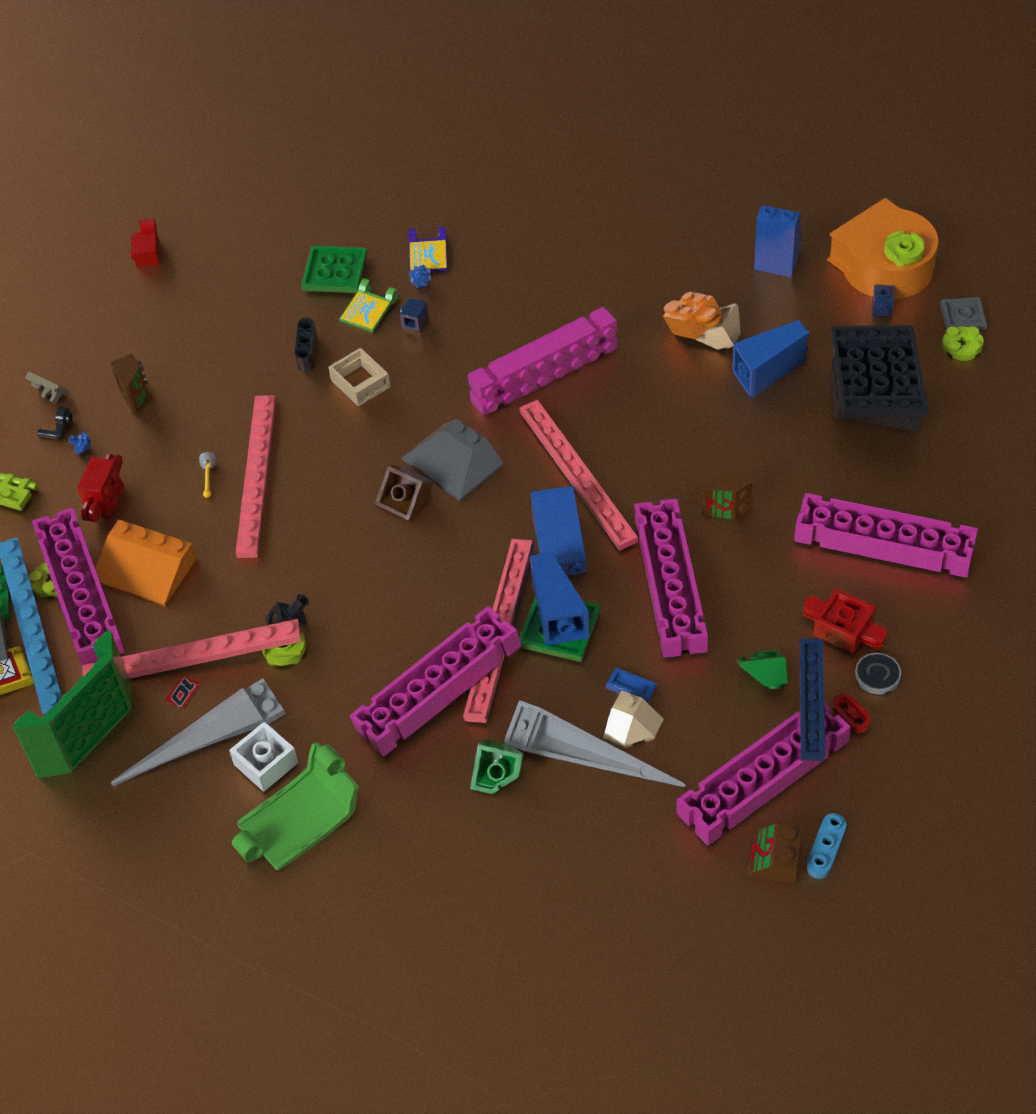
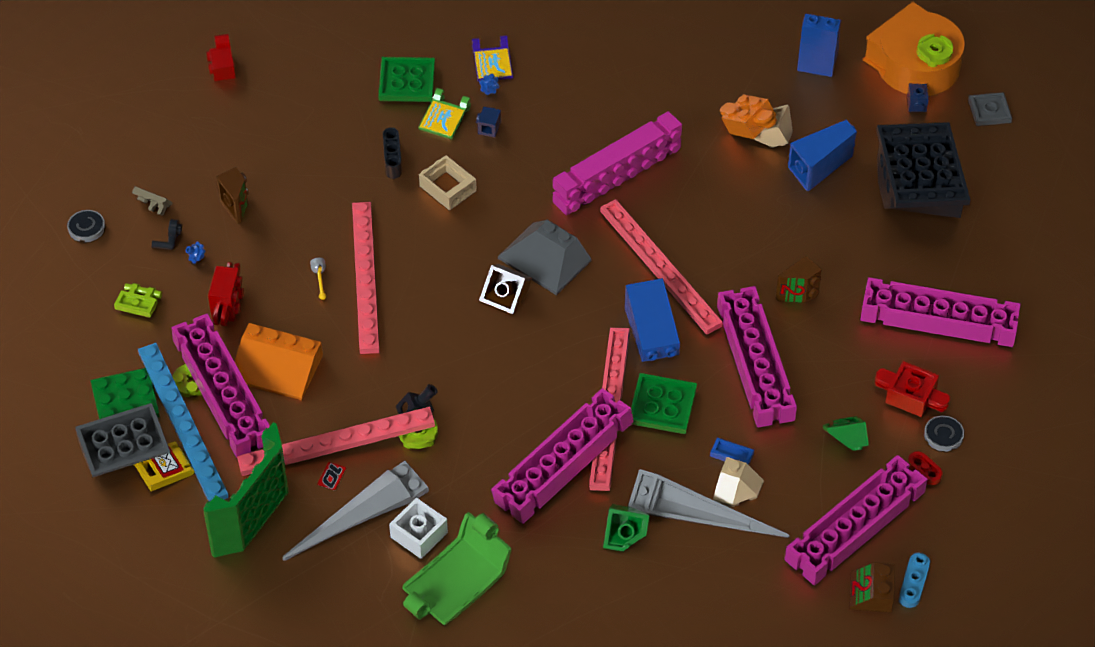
camera: 10 degrees left, 0 degrees up
blue slope [530,553,590,645] -> none
dark blue plate [799,639,825,762] -> none
lime plate [942,326,984,361] -> none

